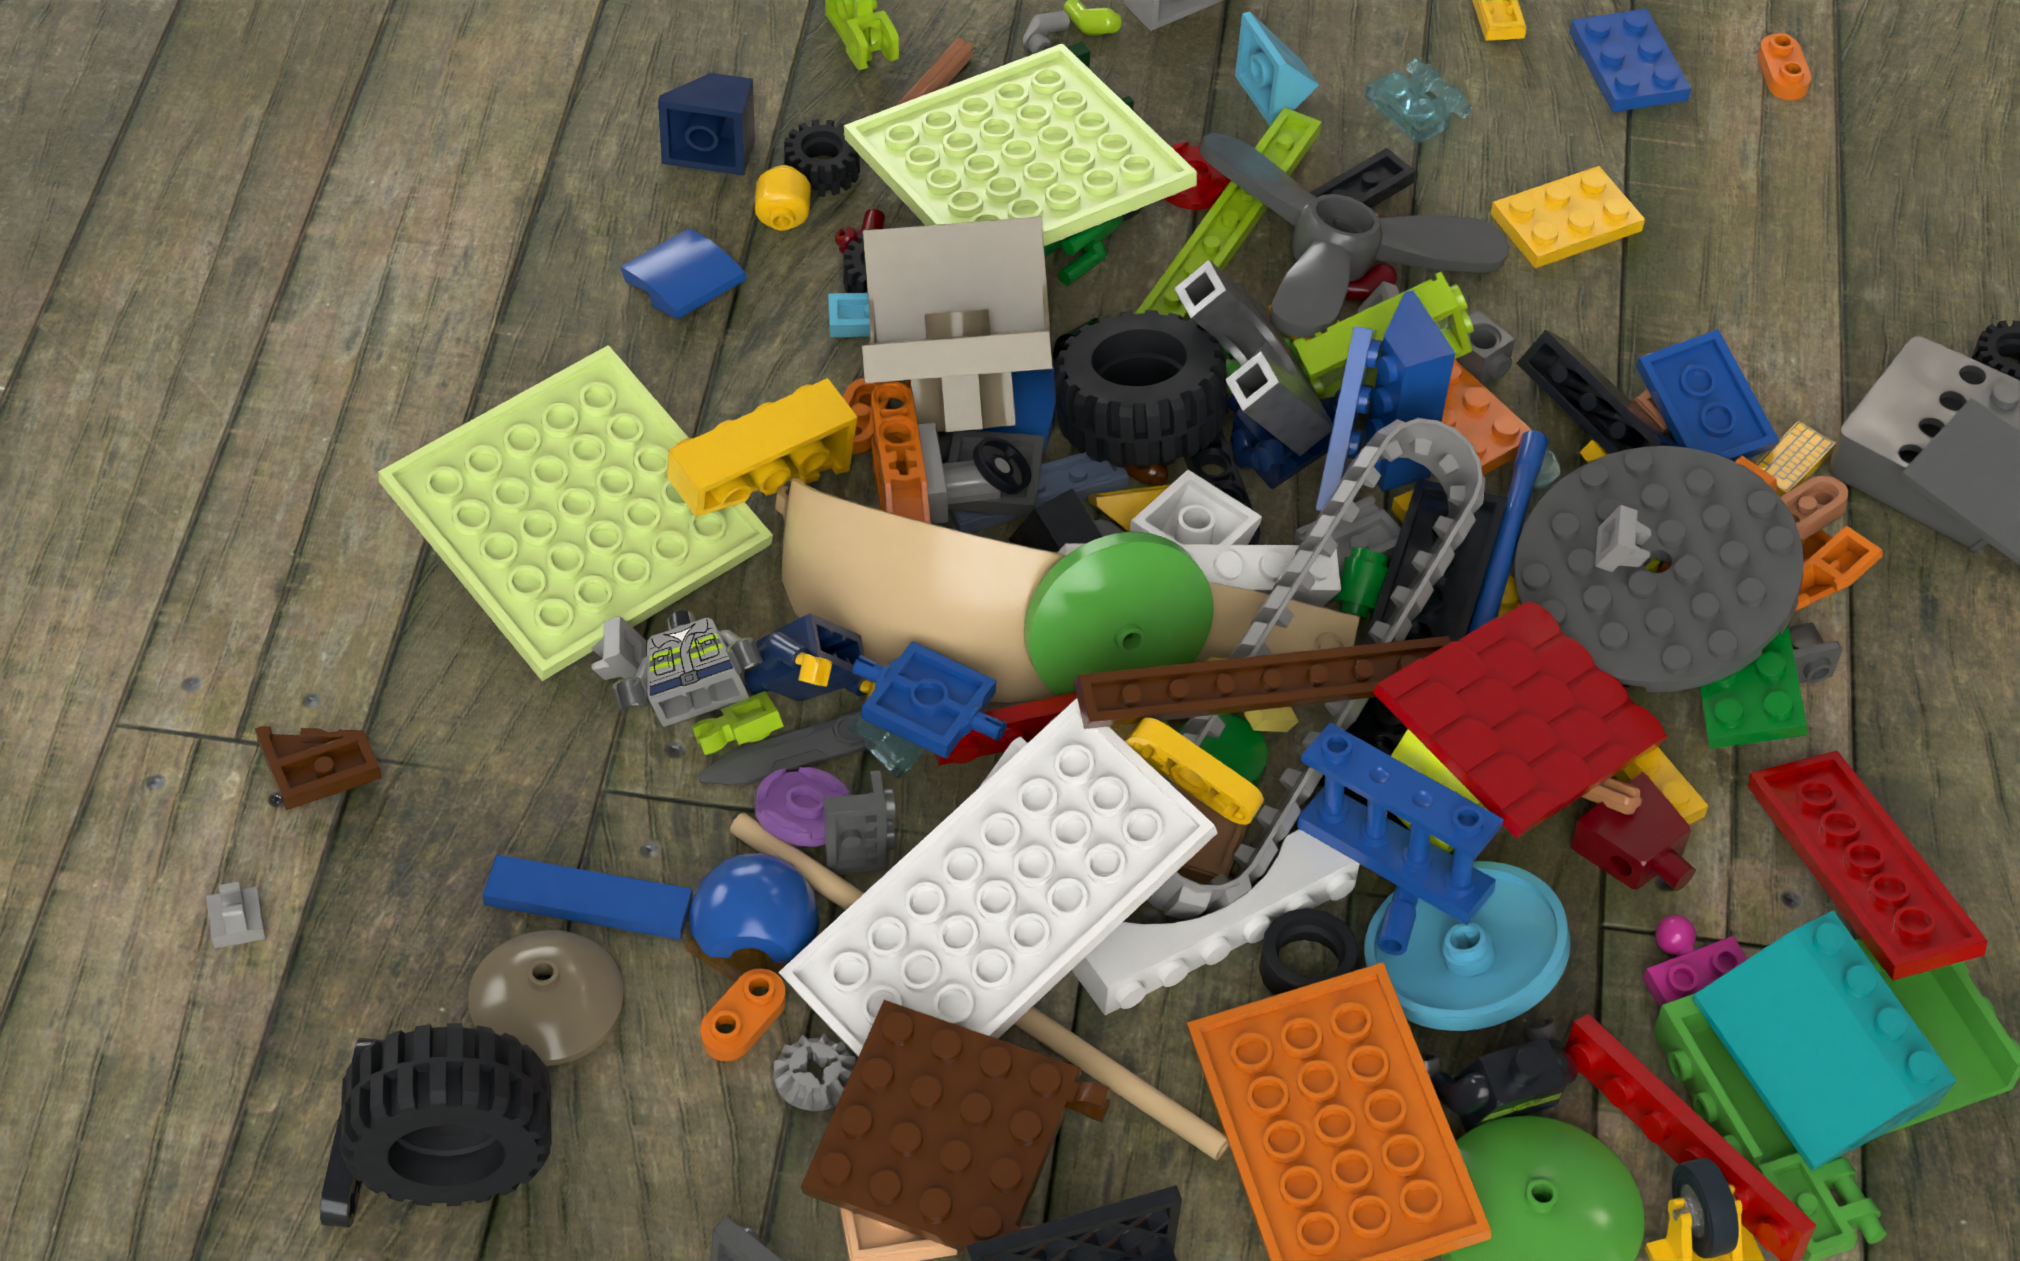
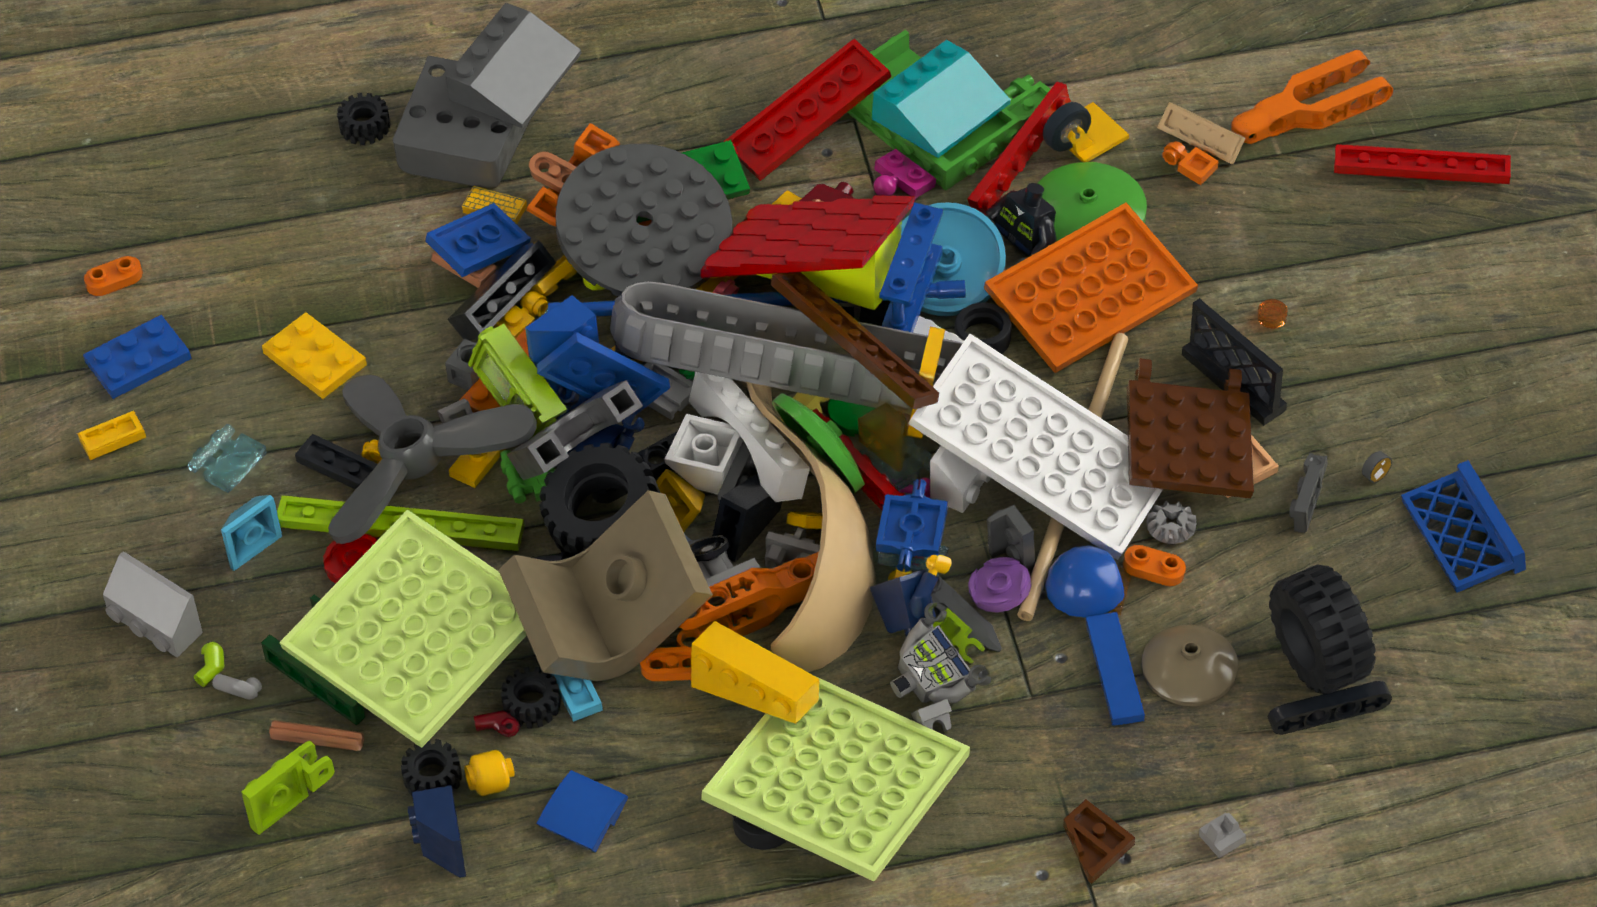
camera: 105 degrees left, 0 degrees up
light grey tile [1595,505,1651,572] -> none
none -> yellow plate [494,290,549,339]

